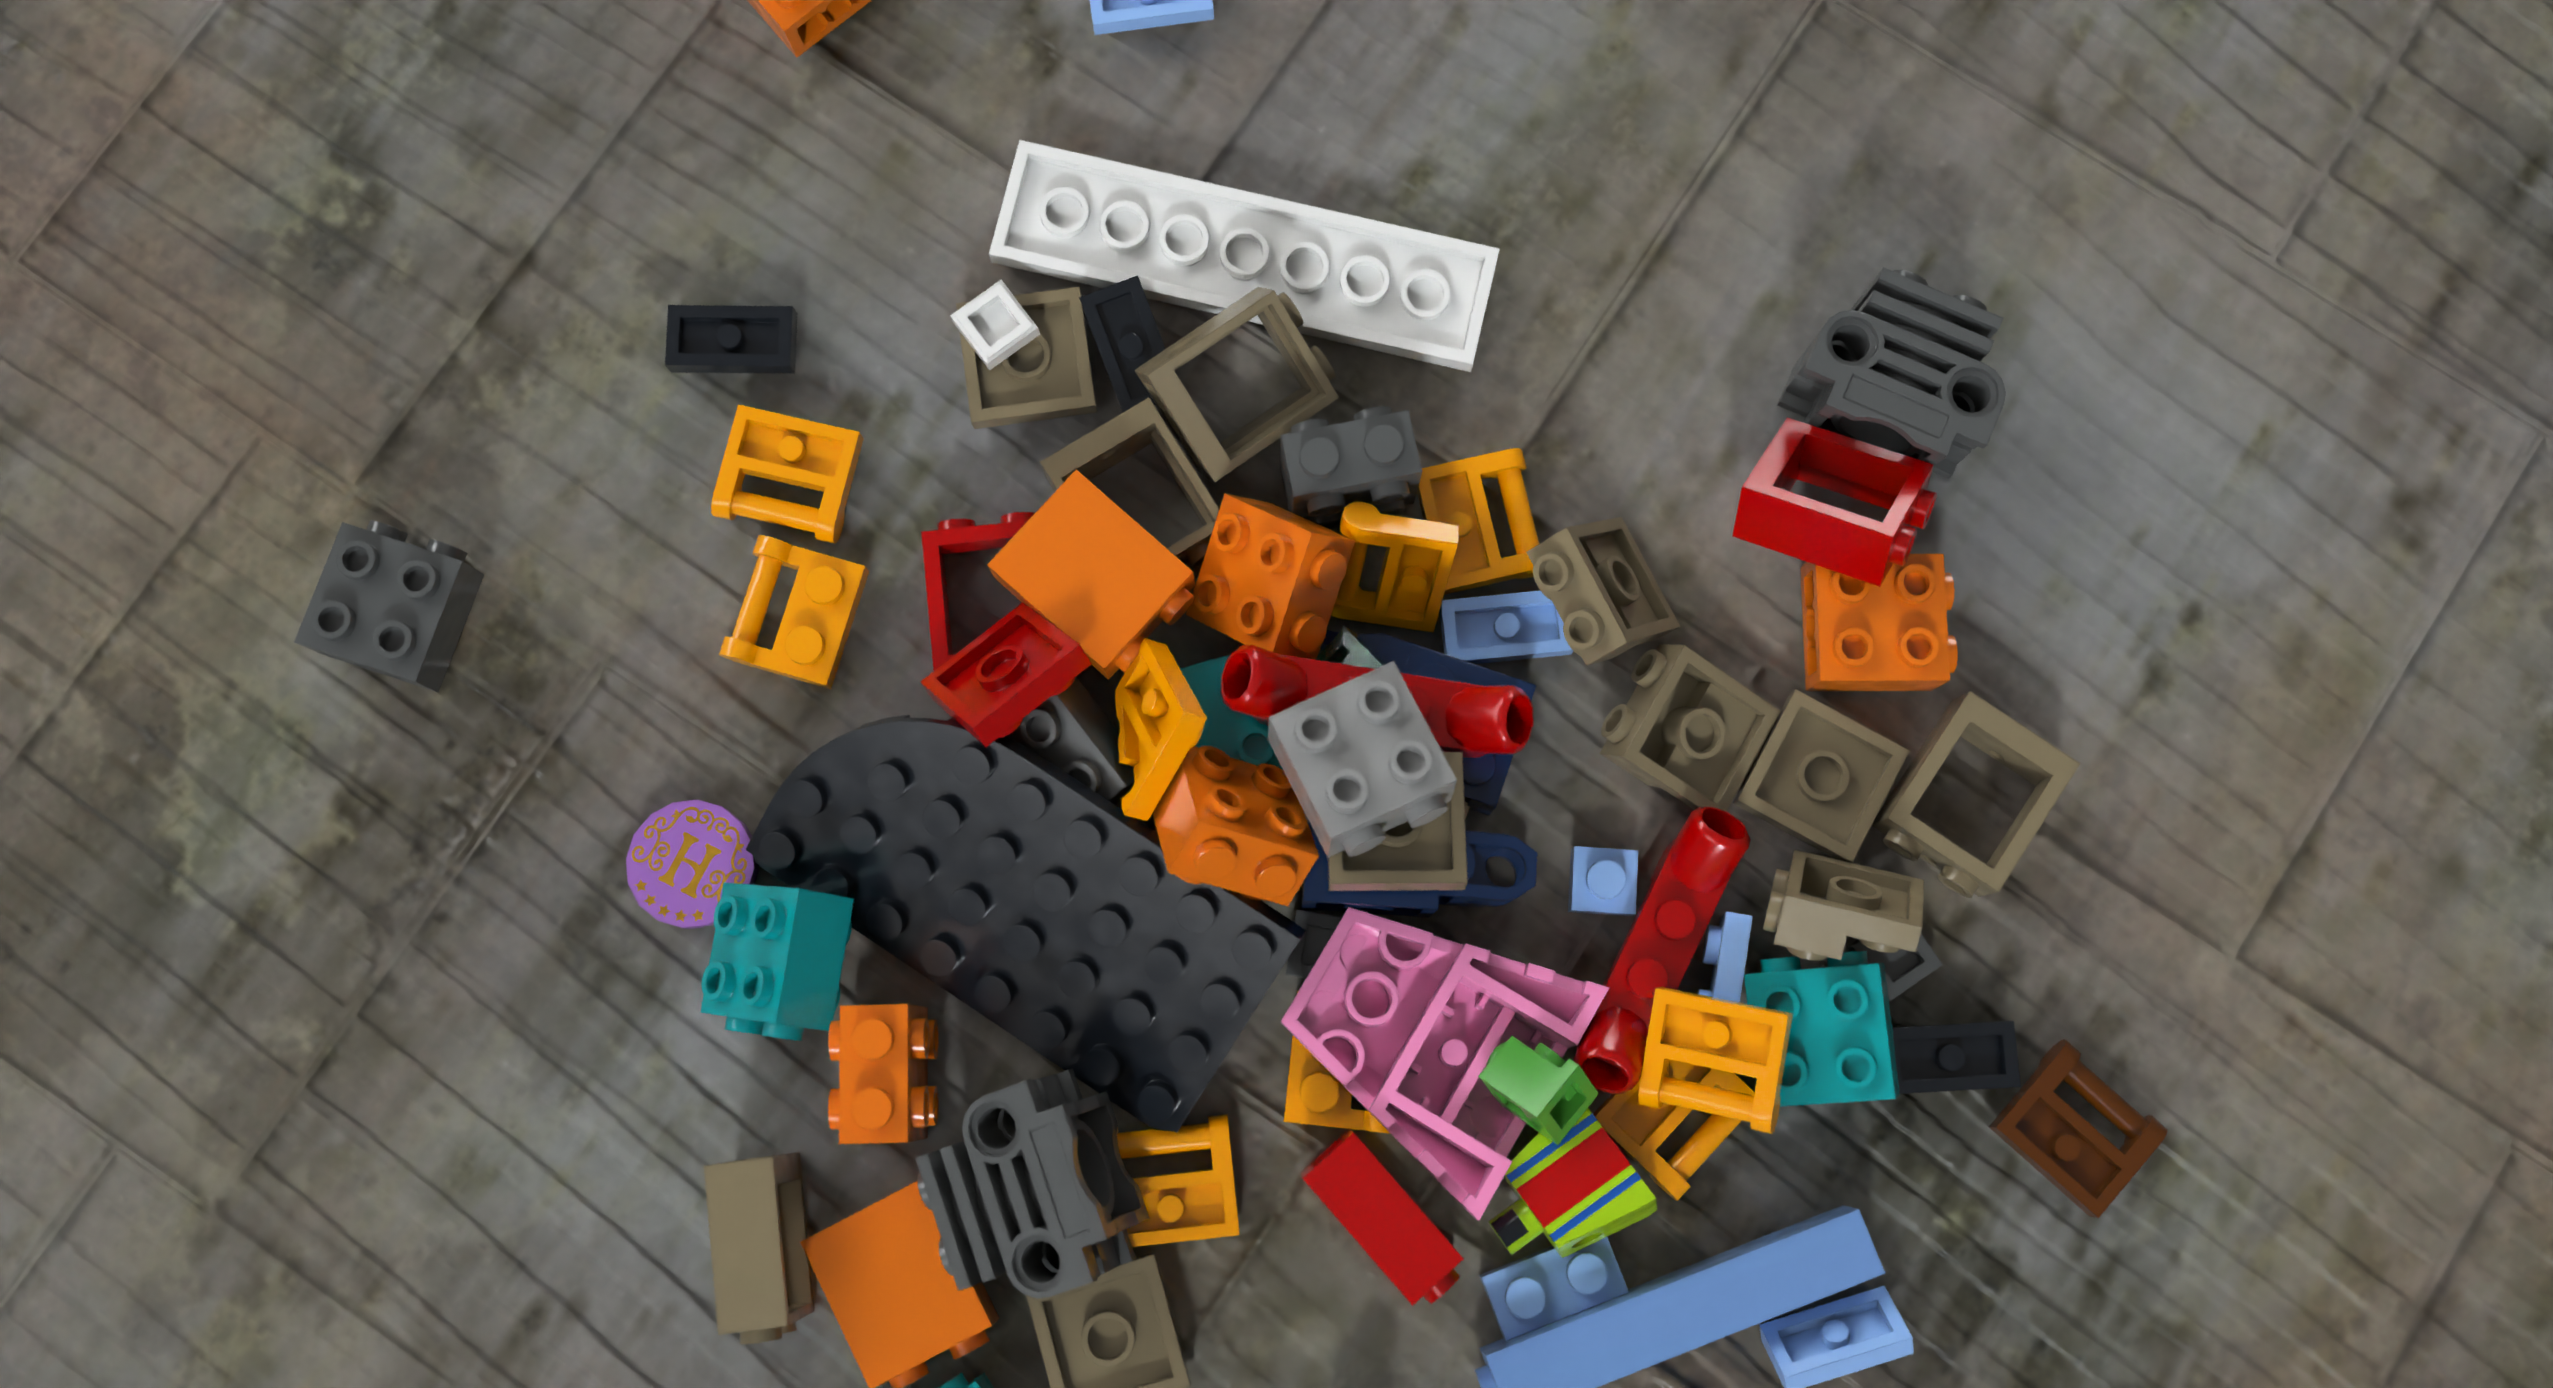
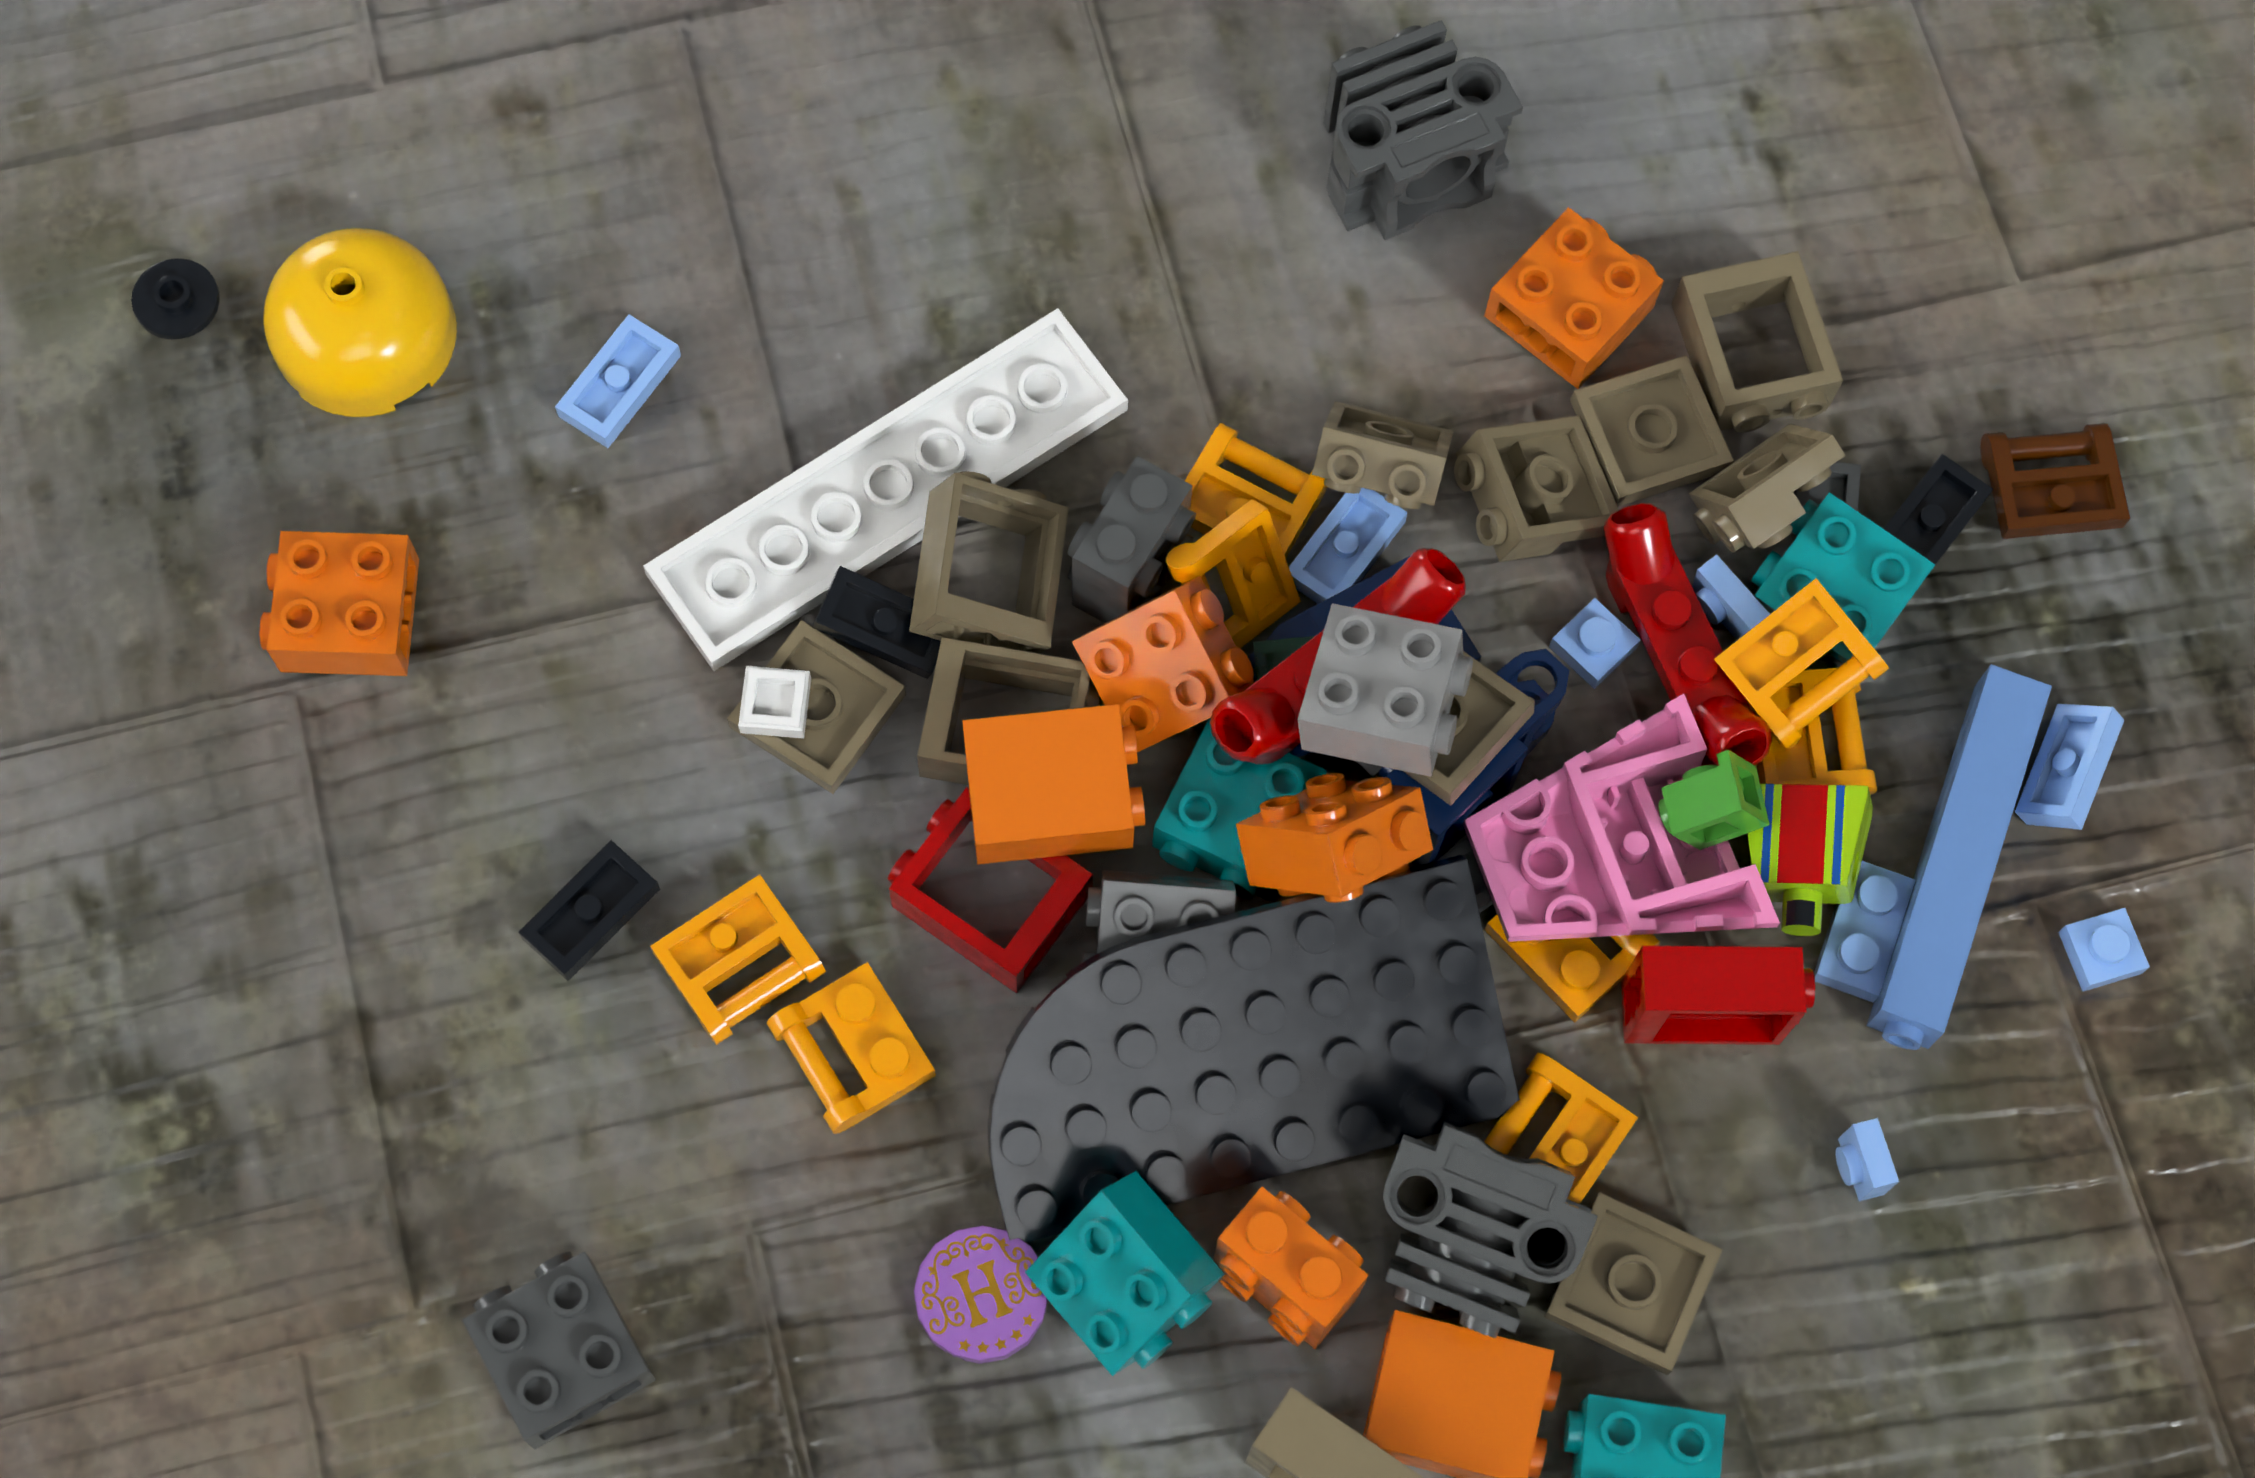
camera: 50 degrees left, 10 degrees down
red plate [920,602,1092,747] -> none
light orange wing [1115,638,1207,821] -> none
red window [1732,417,1937,587] -> none

